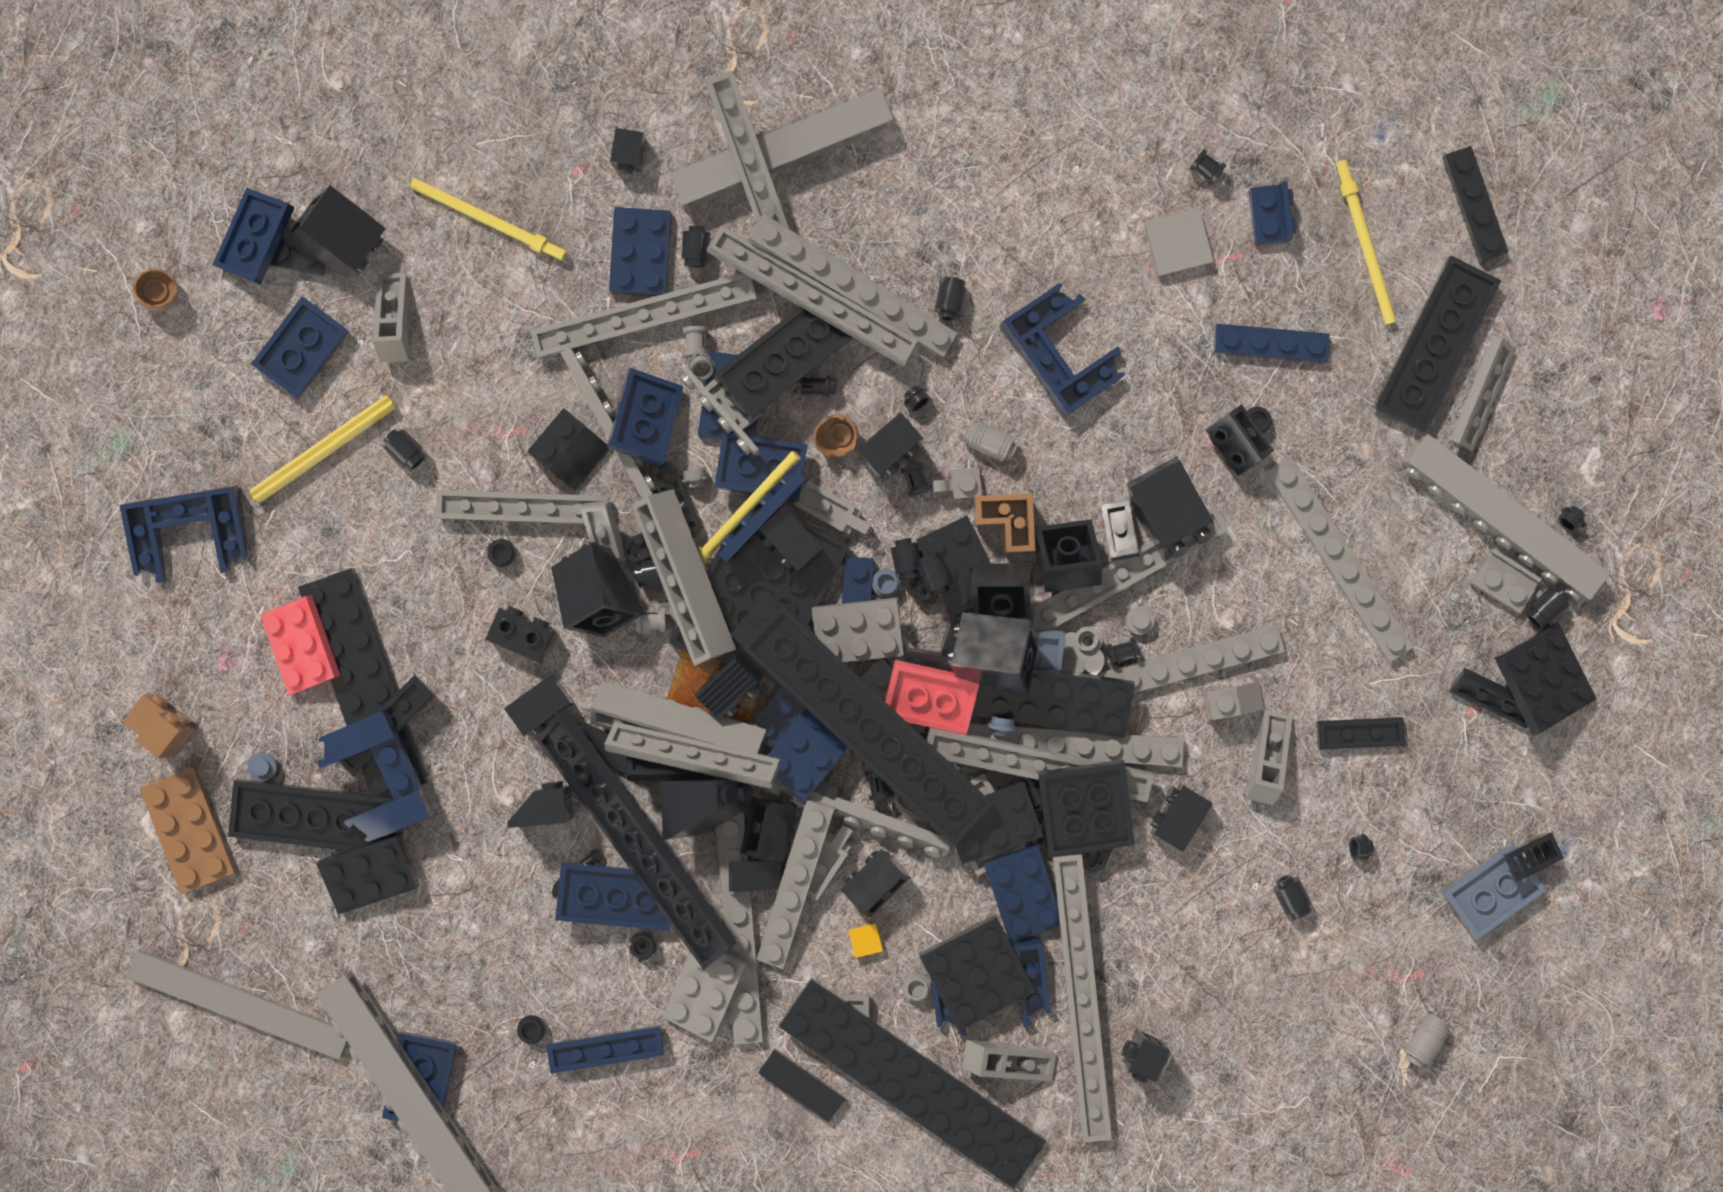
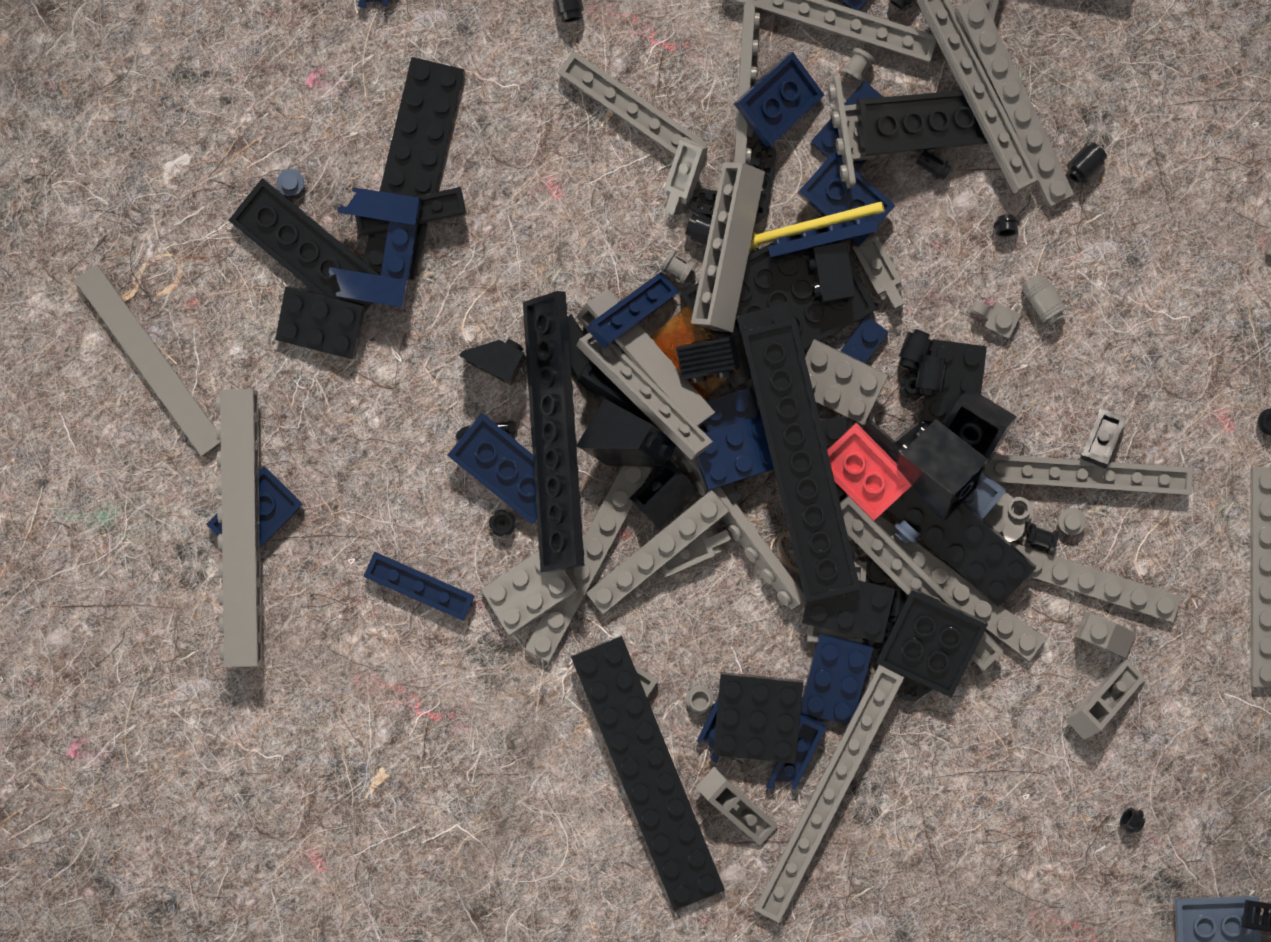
camera: 40 degrees right, 0 degrees up
medium nougat brick [122,693,197,758] -> none
medium nougat plate [139,767,237,895] -> none
coral plate [260,595,340,695] -> none
black brick [485,605,555,662] -> none
black plate [487,539,516,567] -> none
black brick [504,675,574,737] -> none
black plate [517,1015,546,1044] -> none
black slope [527,408,610,491] -> none
black slope [551,542,644,637] -> none
light grey plate [681,468,710,488] -> none
light grey plate [688,353,715,381] -> none
black tile [729,860,786,892] -> none
black tile [758,1048,845,1123] -> none
medium nougat hair [813,414,860,458] -> none
black brick [840,850,911,917] -> none
yellow tile [848,922,883,958] -> none
black brick [857,412,923,480] -> none
black bush [865,770,894,801] -> none
sand blue plate [872,569,900,597] -> none
black bush [900,462,933,497] -> none
medium nougat brick [973,493,1035,554] -> none
dark blue wedge [999,283,1125,419] -> none
black brick [1035,519,1103,593] -> none
black brick [1121,1029,1170,1083] -> none
black slope [1126,456,1215,561] -> none
black brick [1150,784,1213,852] -> none
black brick [1205,404,1274,476] -> none
black brick [1273,875,1312,920] -> none
black tile [1316,717,1405,750] -> none
none -> dark blue plate [586,272,679,349]

